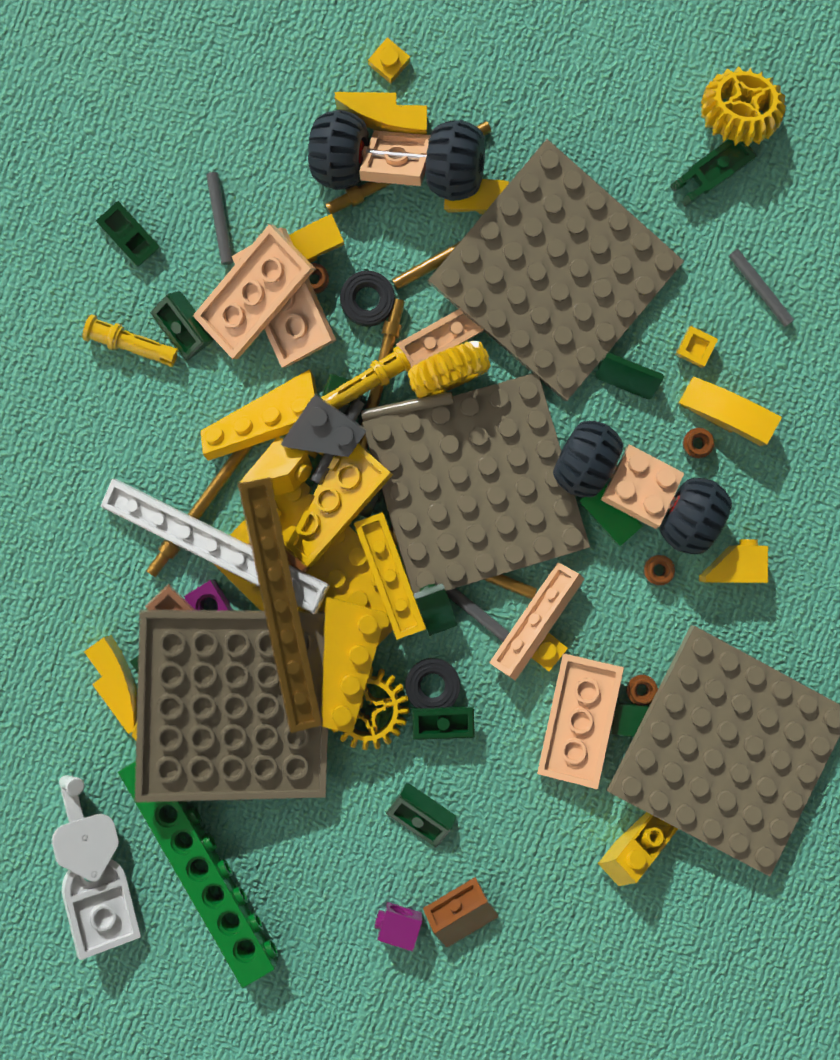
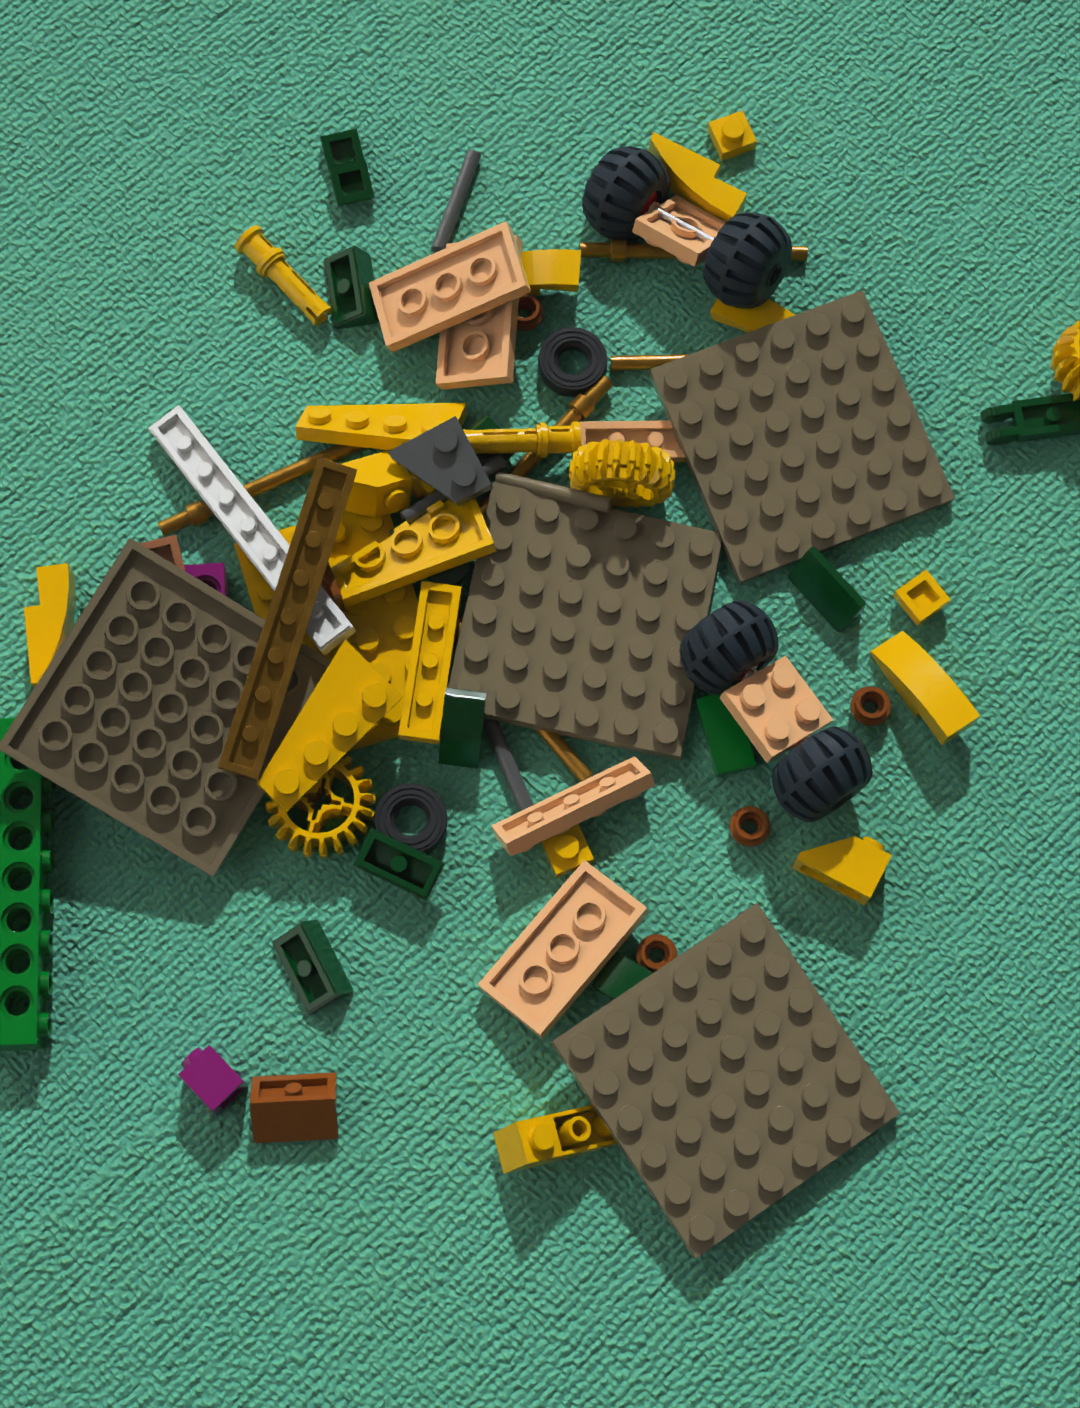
camera: 30 degrees right, 15 degrees down
dark grey bar [728,249,794,327] -> none

